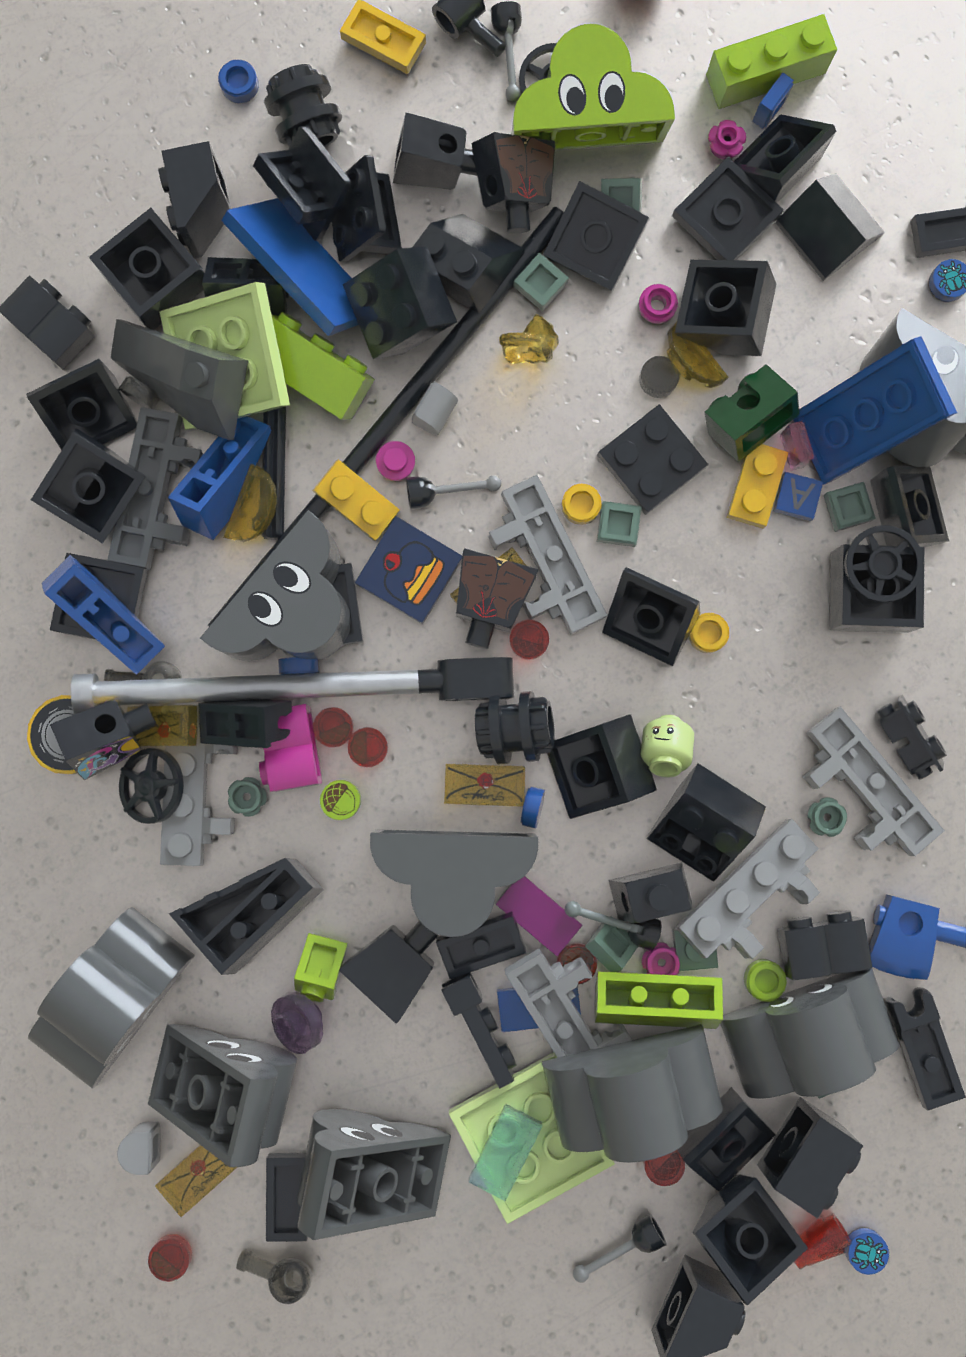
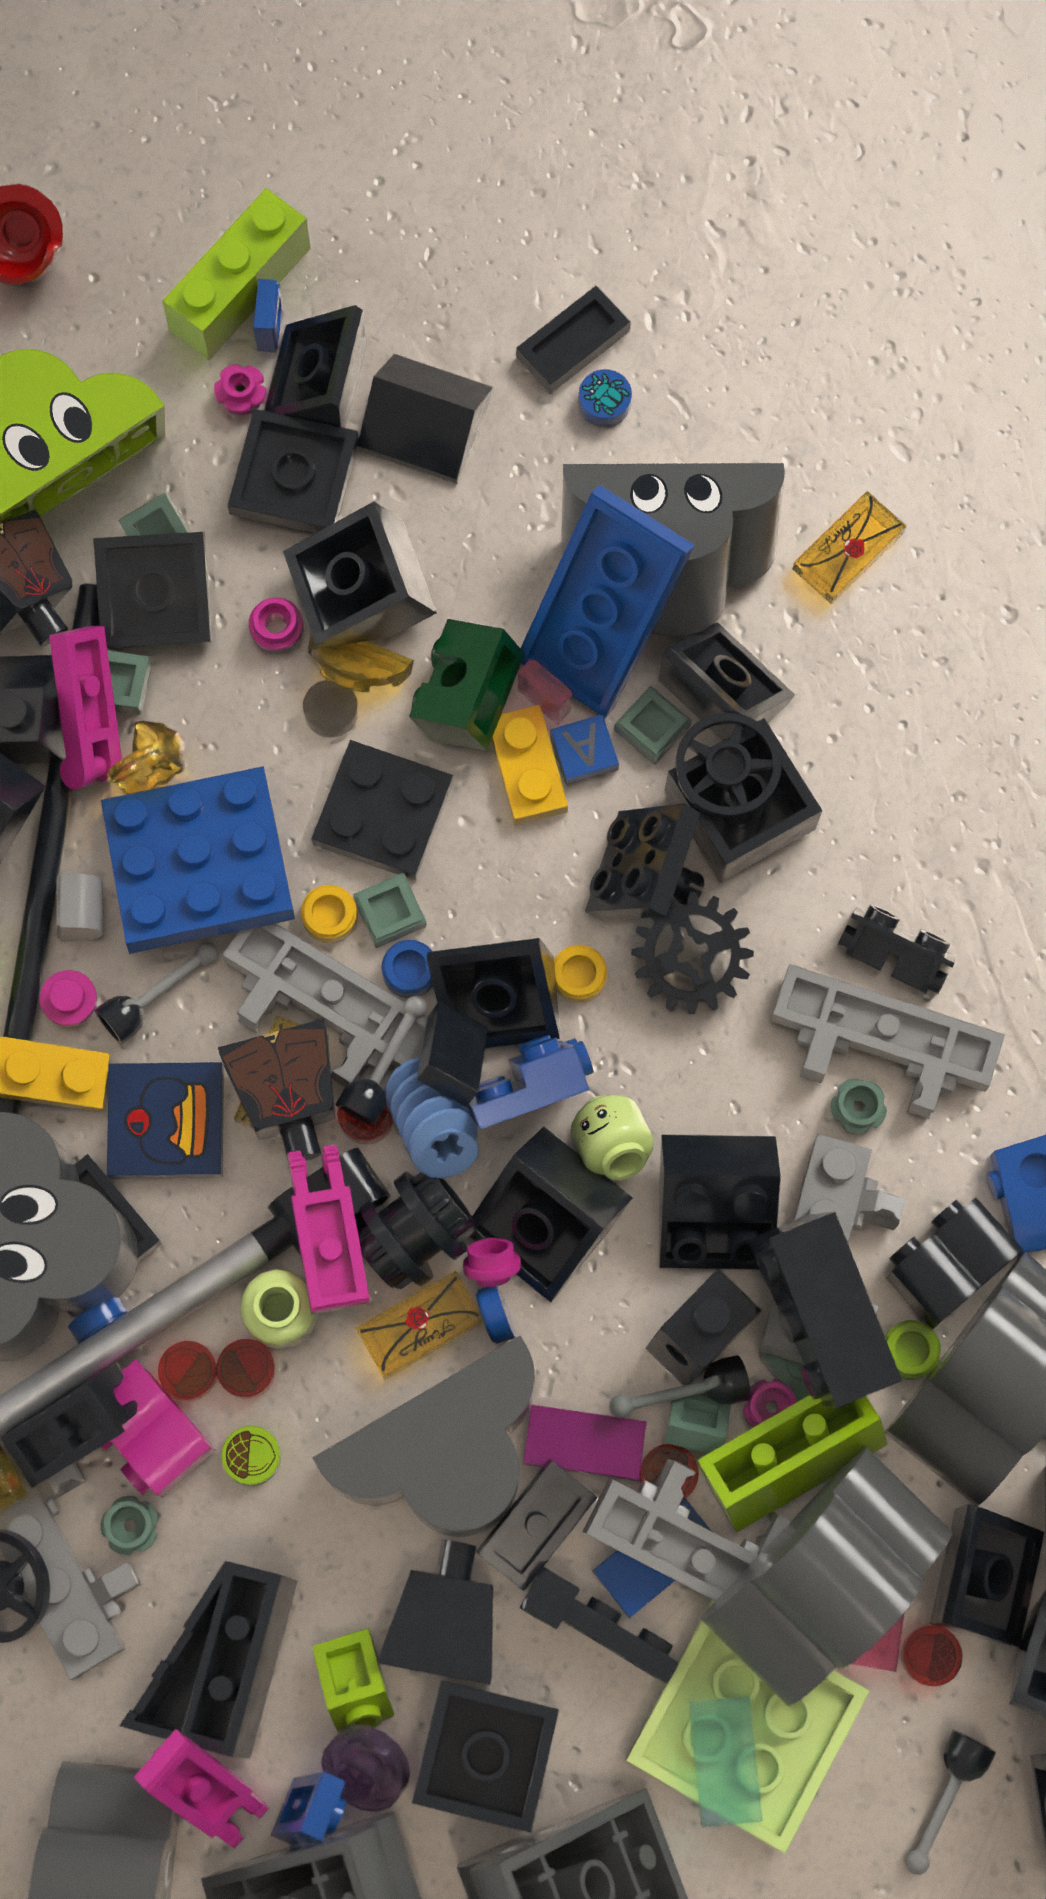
camera: 30 degrees left, 10 degrees down
none -> dark pink plate [49,626,122,790]
none -> blue plate [101,766,295,954]
none -> dark pink hinge [134,1729,269,1848]
none -> yellowish green head [240,1269,317,1349]
none -> blue plate [270,1772,346,1845]
none -> dark pink hinge [287,1144,370,1314]
none -> hinge [335,996,427,1127]
none -> blue tile [381,940,433,998]
none -> medium blue piece [384,1057,479,1178]
none -> black brick [412,1680,559,1833]
none -> black tile [417,1000,488,1107]
none -> dark pink plate [463,1238,521,1287]
none -> blue plate [467,1035,594,1129]
none -> black plate [585,803,704,921]
none -> black gear [631,892,754,1014]
none -> black wedge [747,1212,902,1408]

